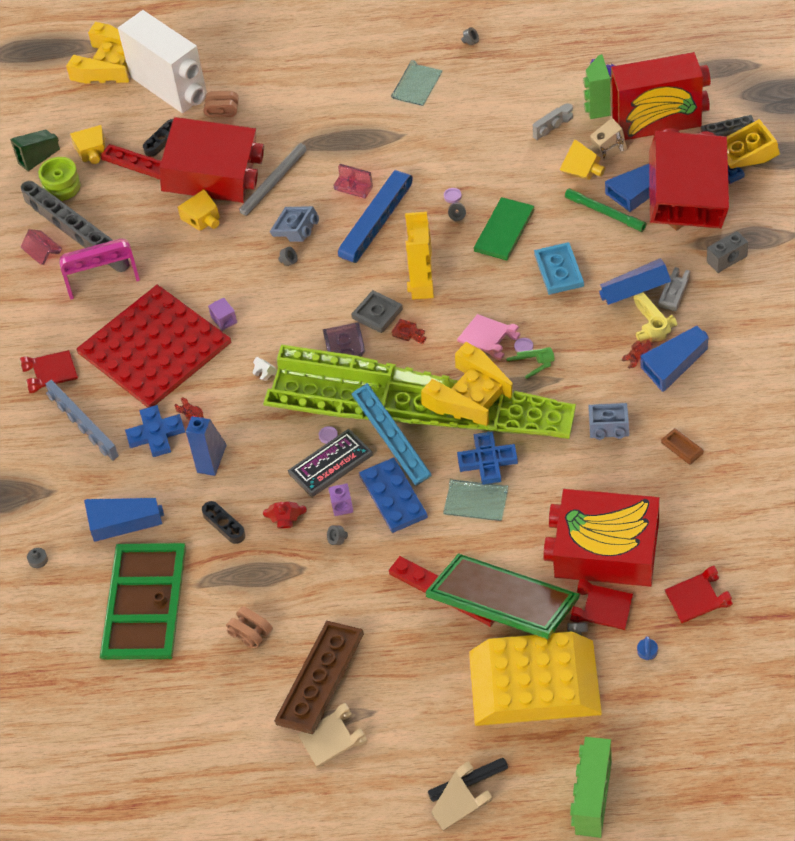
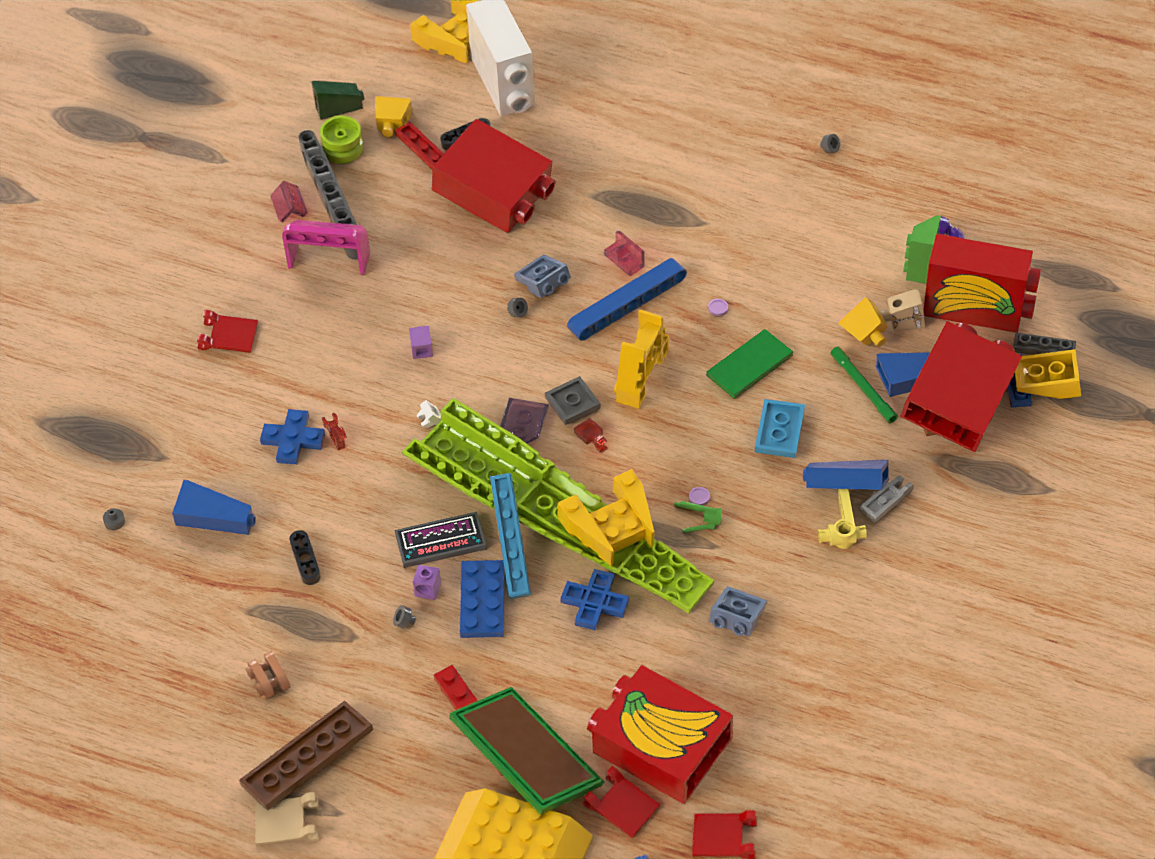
camera: 20 degrees right, 0 degrees up
sand blue plate [45,380,119,461] -> none
red plate [76,284,232,408] -> none
door [99,543,186,660] -> none
yellow torso [177,190,220,231] -> none
blue slope [186,416,227,476] -> none
nougat brick [203,91,239,118] -> none
light grey axle [239,143,307,216] -> none
red rock [263,501,307,529] -> none
lavender piece [318,426,338,444] -> none
clear light blue piece [391,60,442,106] -> none
clear light blue piece [443,479,508,521] -> none
dark grey tile [448,202,466,221] -> none
bright pink flag [457,314,520,360] -> none
light grey hinge [533,103,573,140] -> none
dark grey tile [567,622,588,636] -> none
clear red plate [622,339,653,369] -> none
blue slope [641,326,709,392] -> none
dark orange tile [661,428,704,465] -> none
dark grey brick [707,231,748,273] -> none

